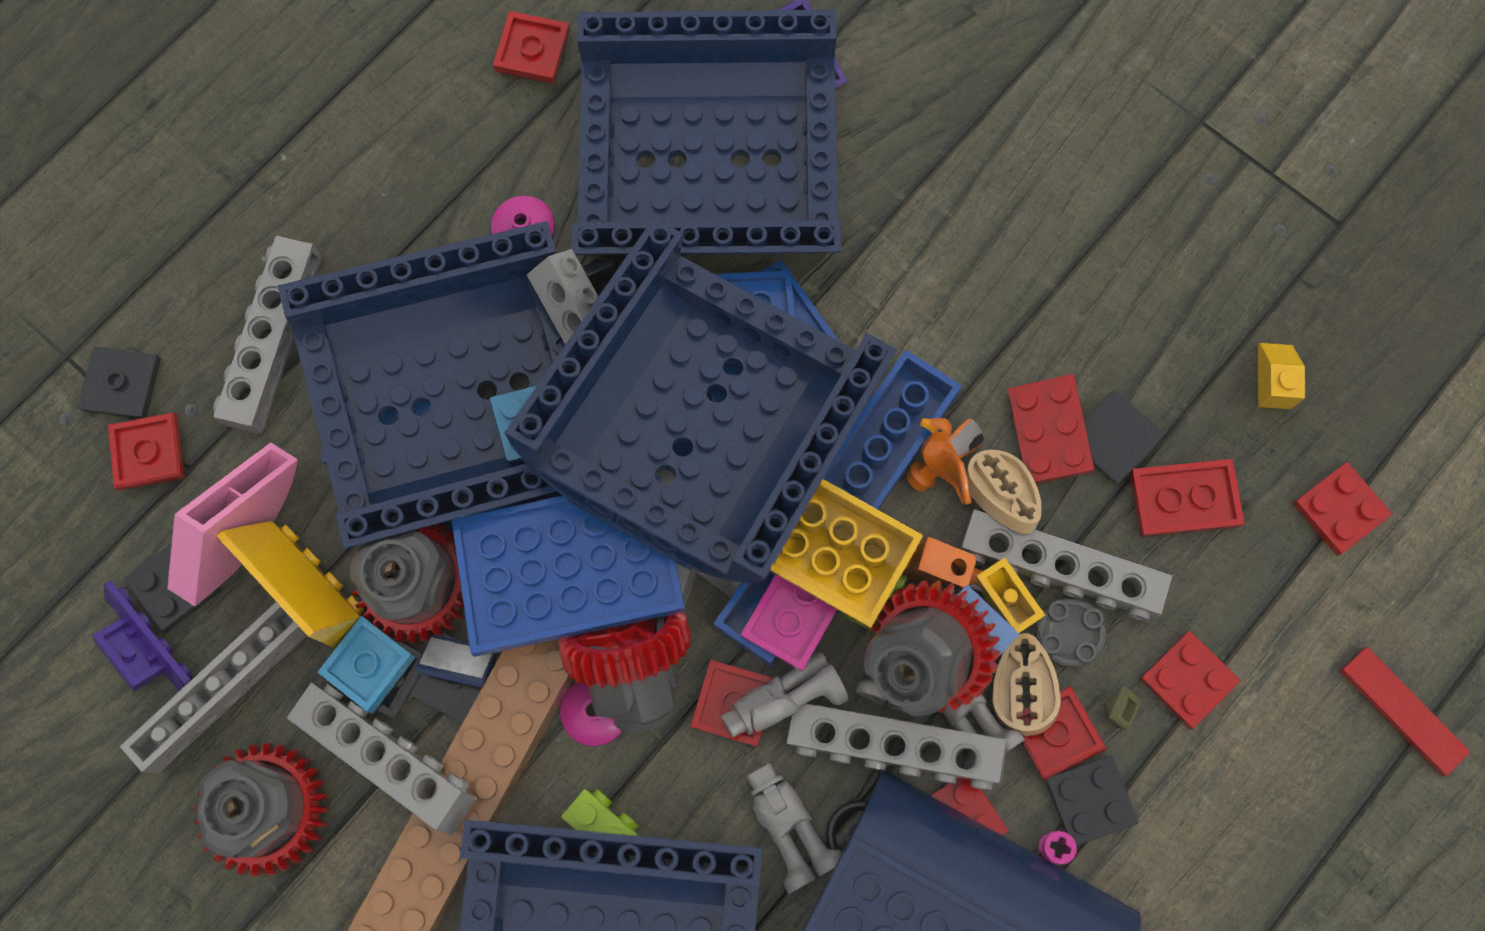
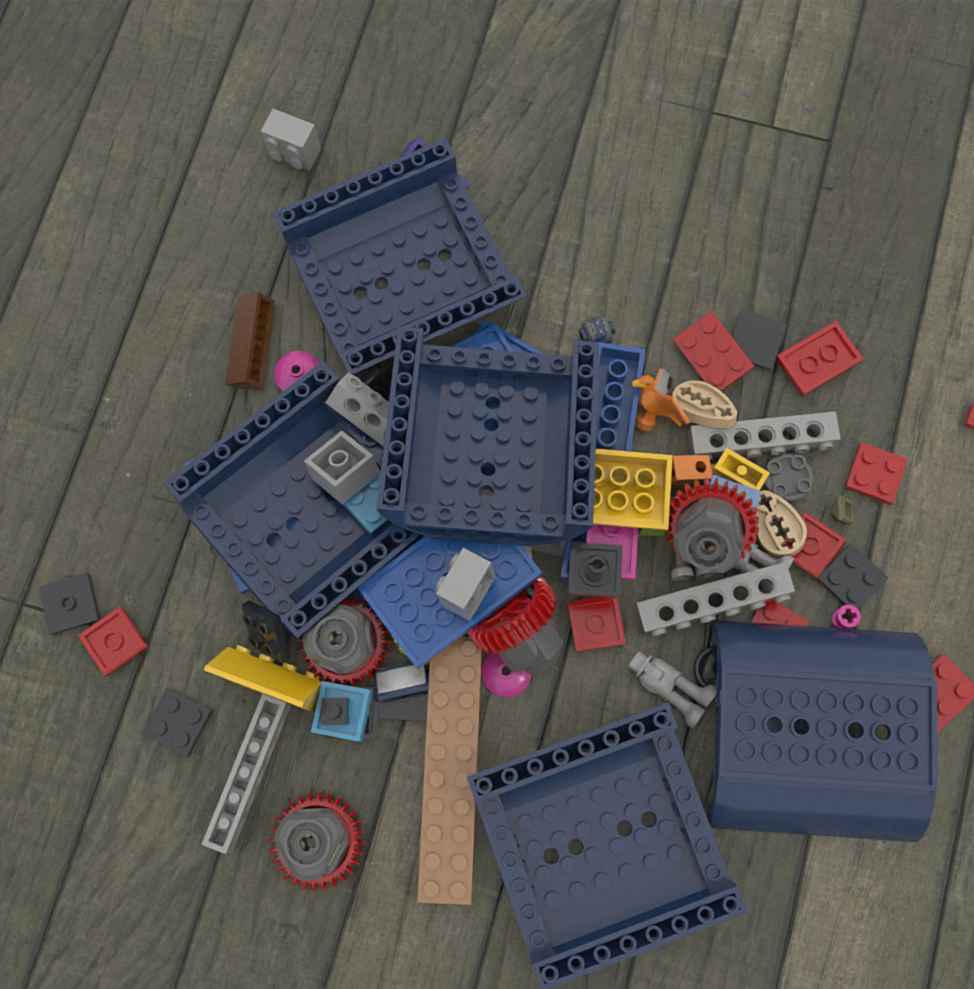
camera: 25 degrees left, 0 degrees up
dark purple bracket [93,580,193,692] -> none
bright pink brick [167,443,298,606] -> none
light grey brick [213,236,322,435] -> none
light grey brick [287,682,477,835] -> none
red plate [493,11,570,84] -> none
lime brick [561,788,641,836] -> none
light grey piece [720,650,848,738] -> none
yellow slope [1258,343,1305,409] -> none
red plate [1292,462,1393,556] -> none
none -> reddish brown brick [225,292,275,390]
none -> black plate [241,600,291,663]
none -> light grey brick [304,431,380,505]
none -> black plate [321,698,350,725]
none -> light grey brick [436,548,496,621]
none -> black plate [568,542,623,598]
none -> head [579,315,615,344]

